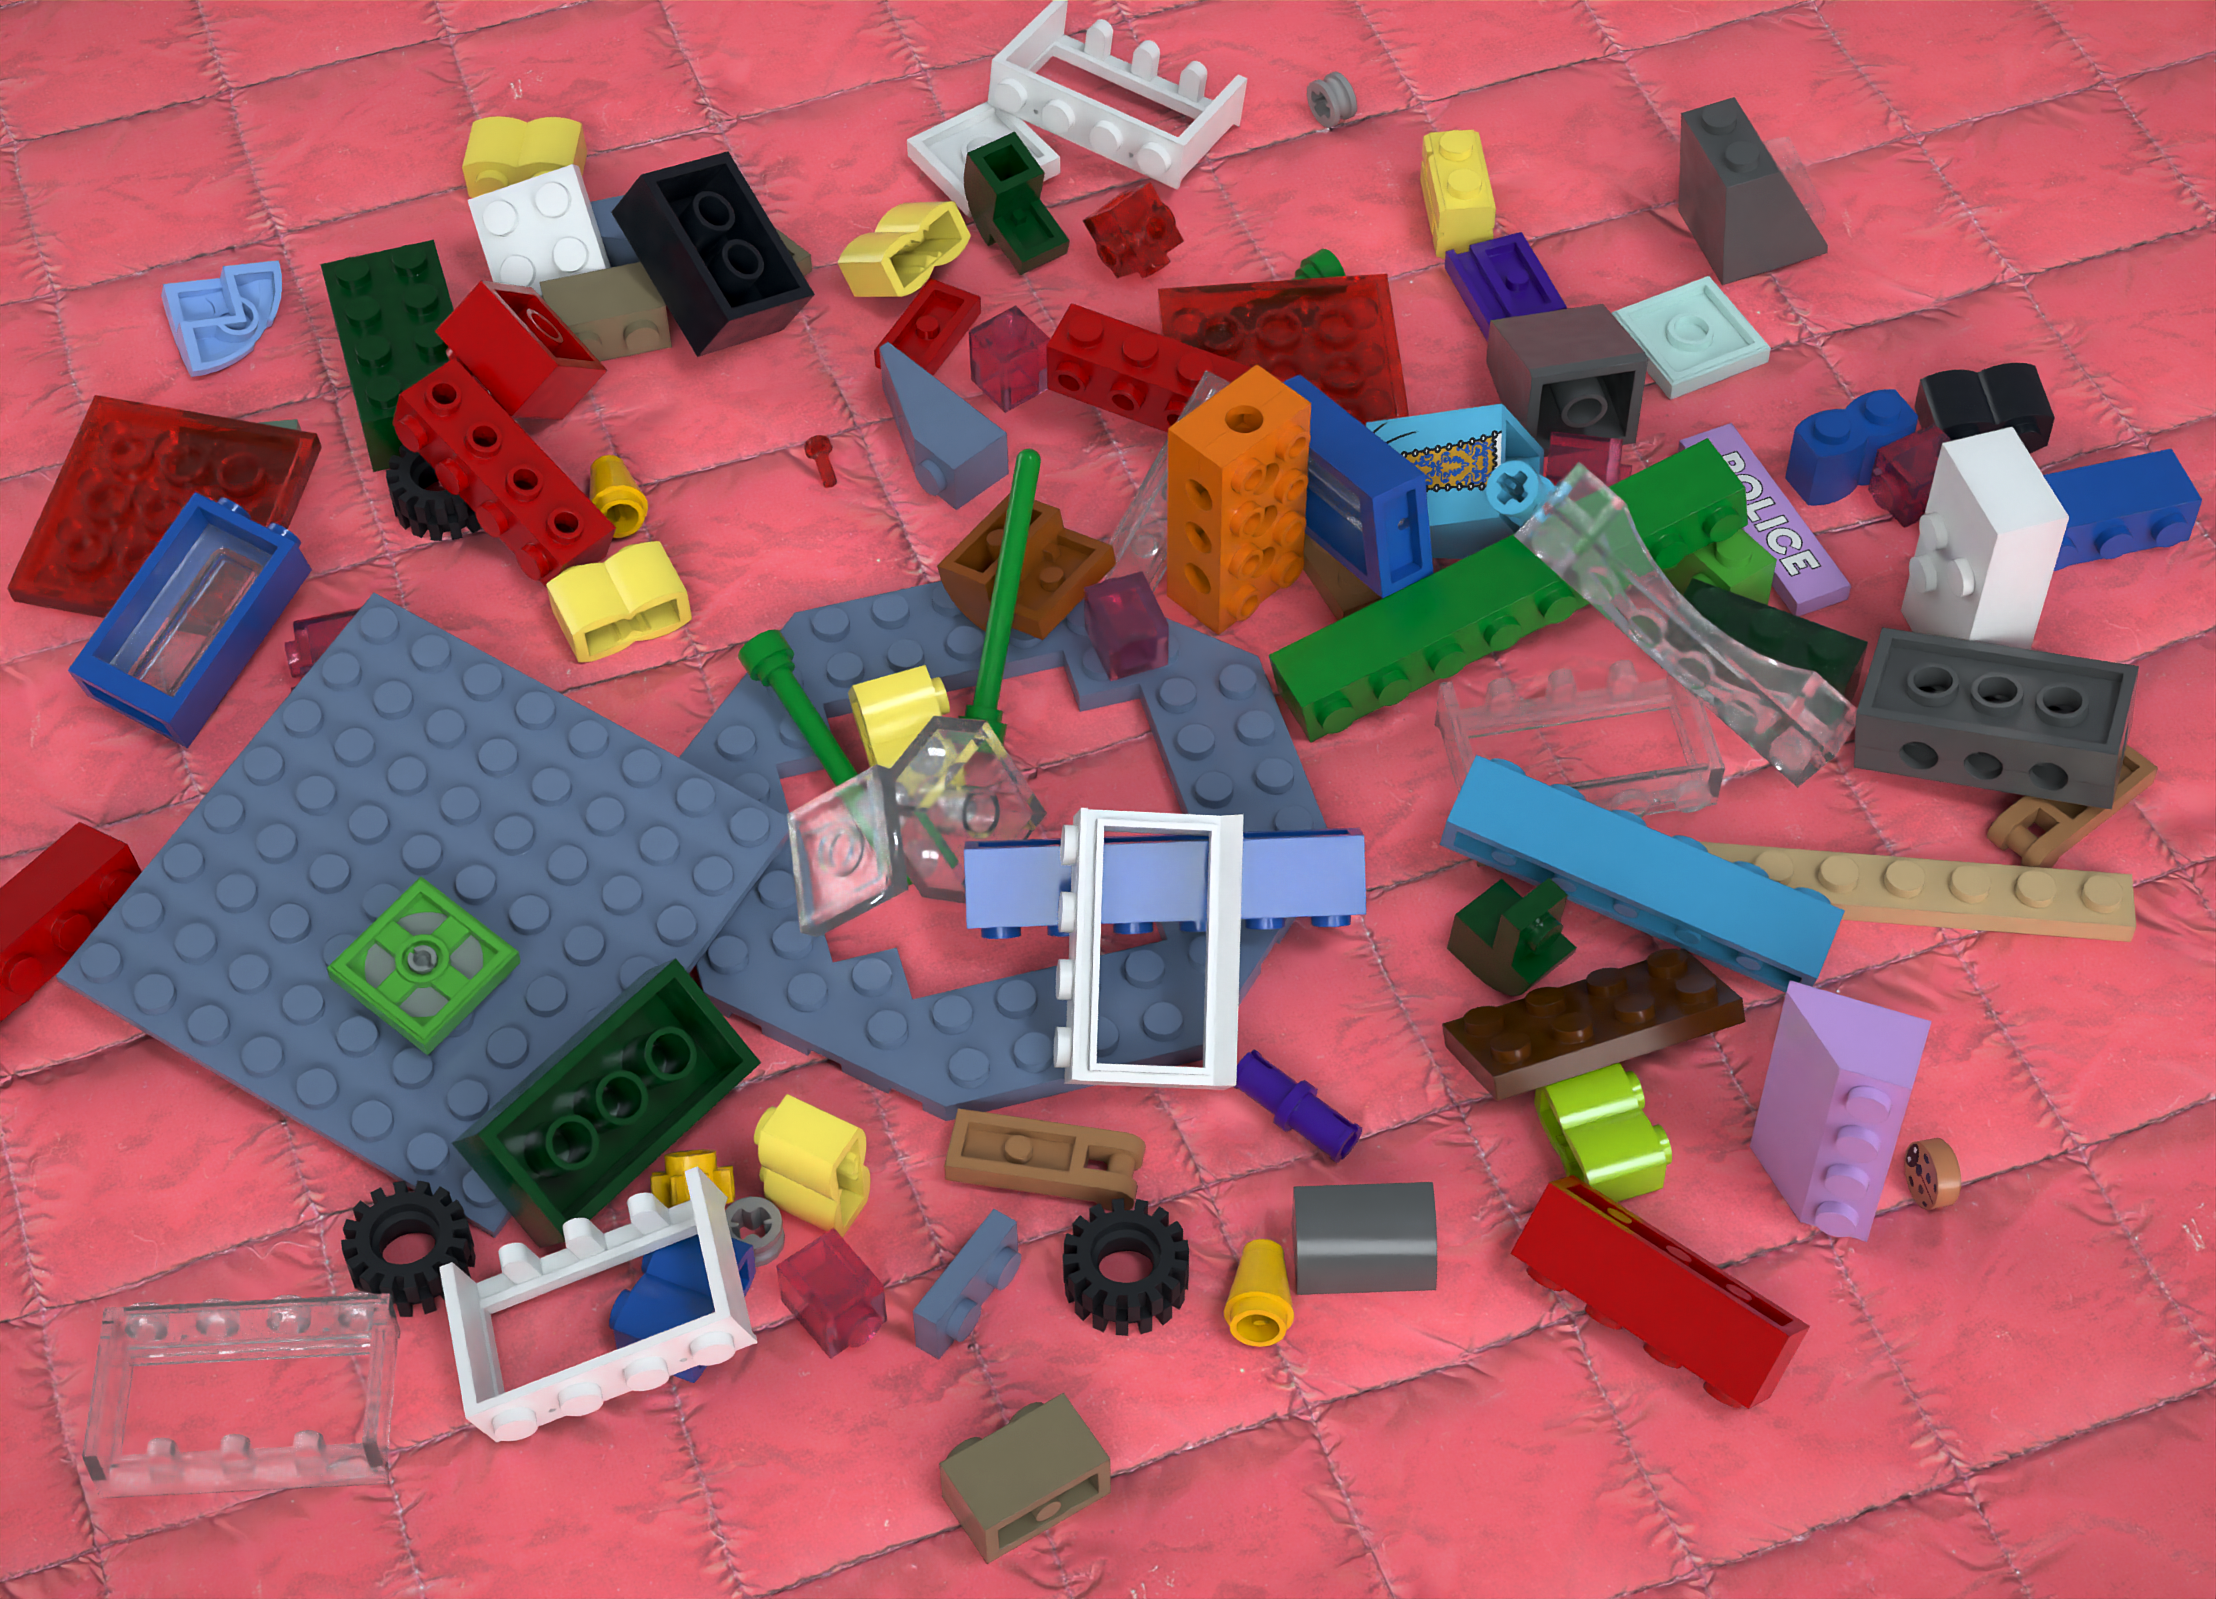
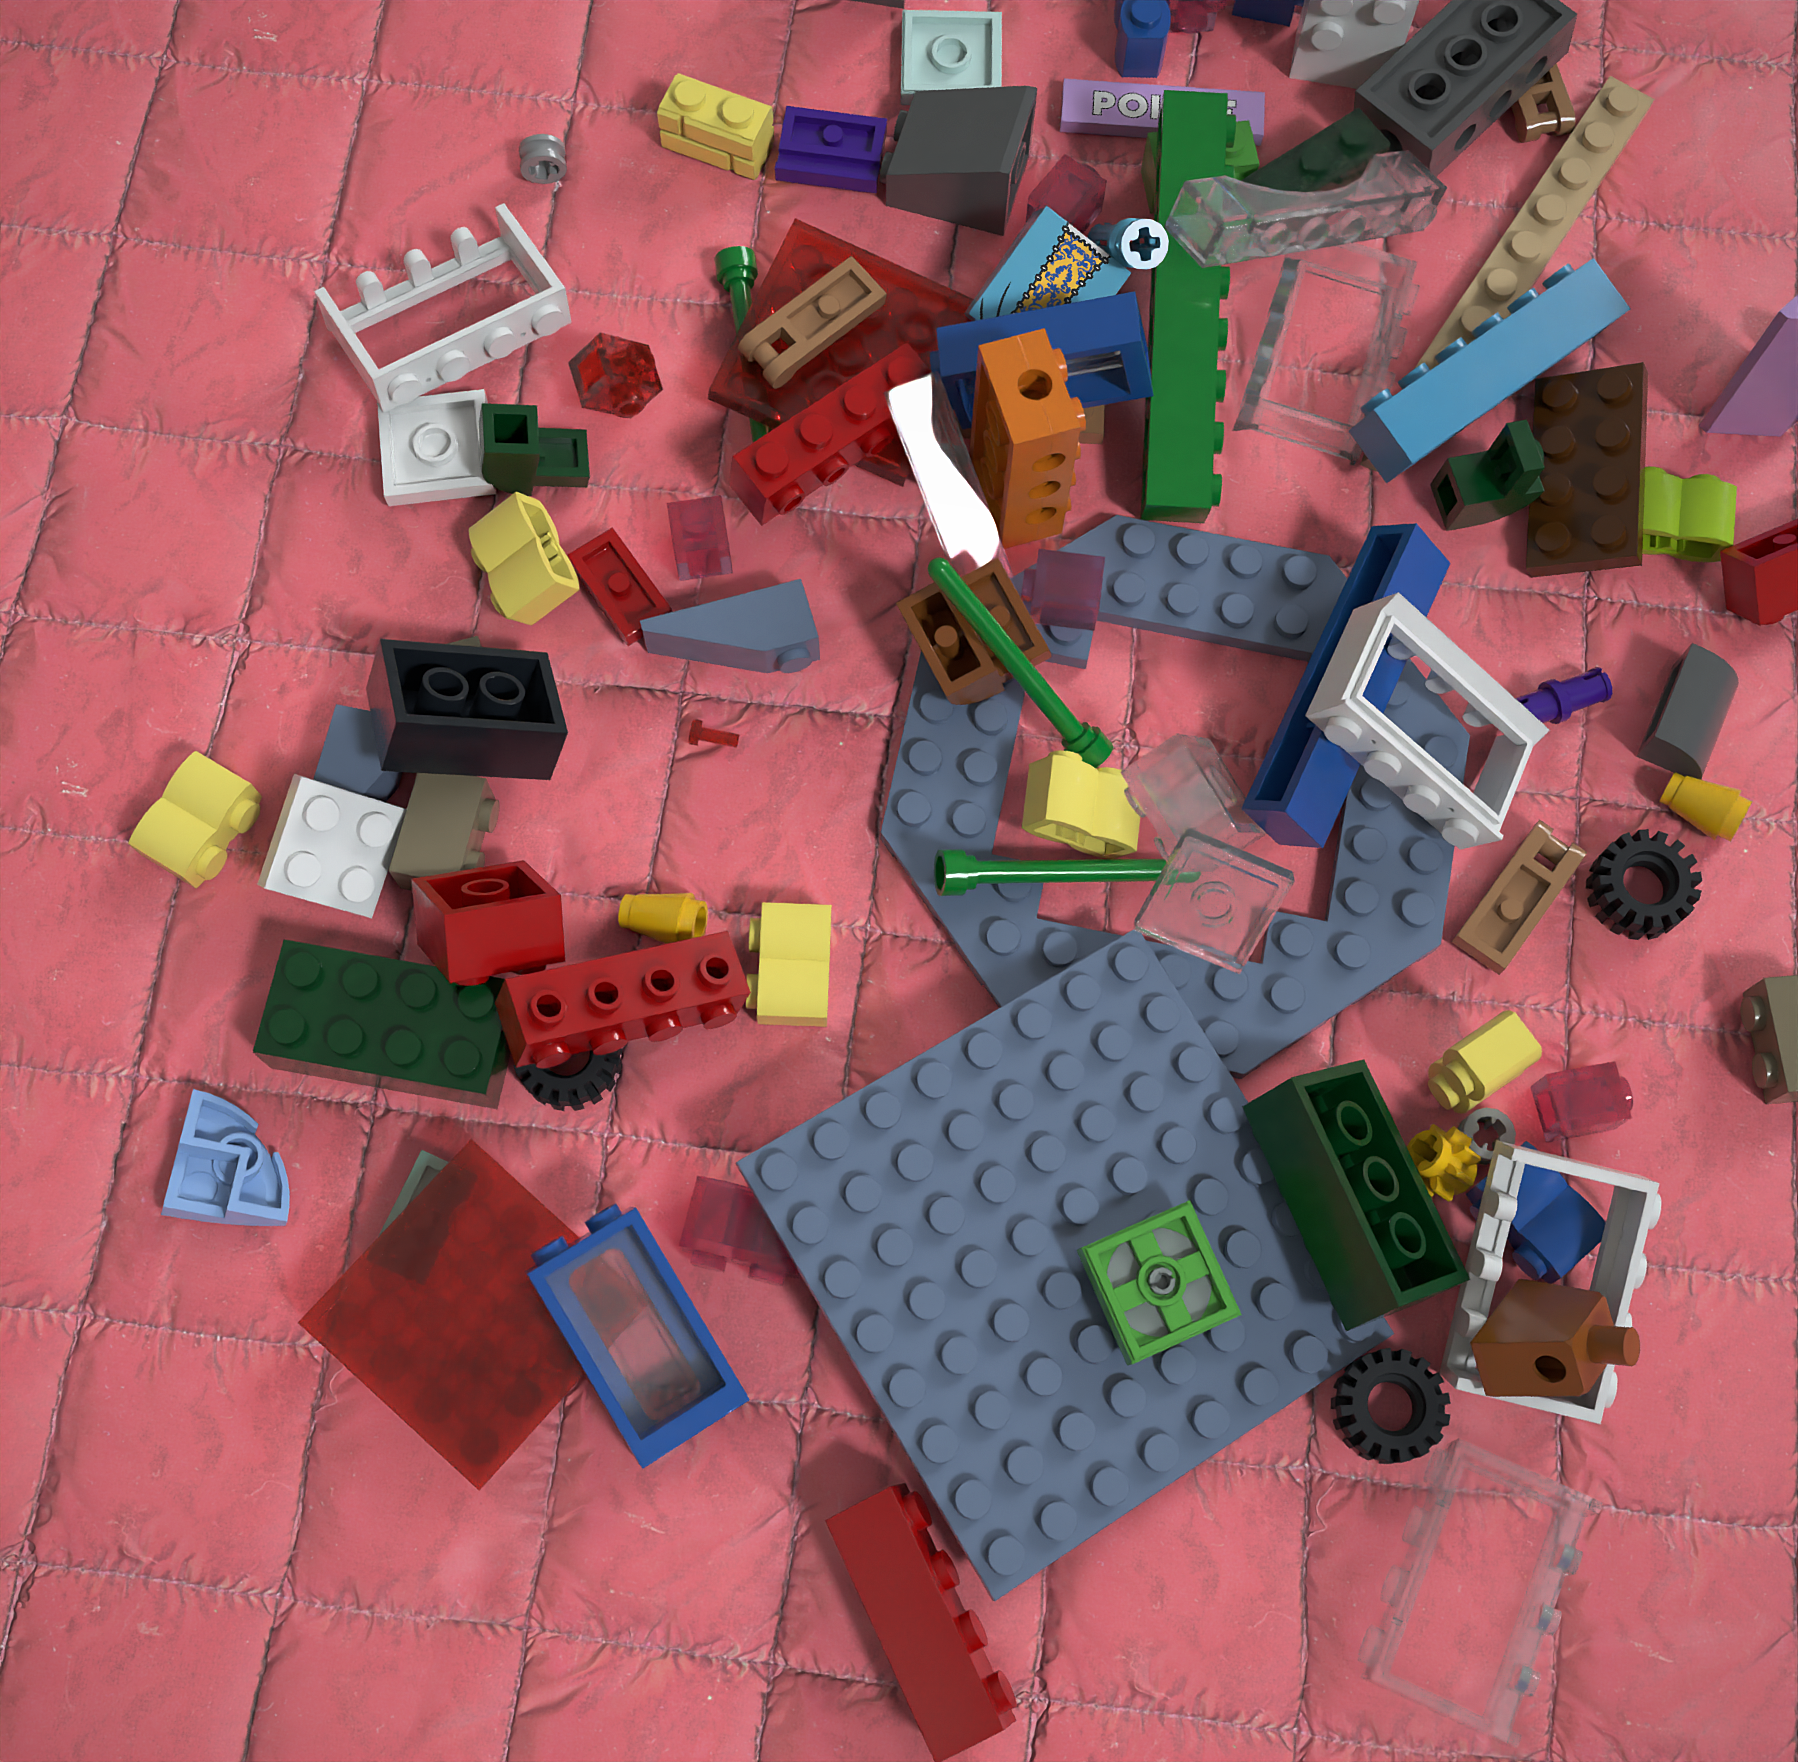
camera: 65 degrees left, 20 degrees up
sand blue plate [913,1209,1021,1360] -> none
none -> medium nougat plate [738,256,887,389]
none -> dark orange torso [1470,1279,1640,1397]

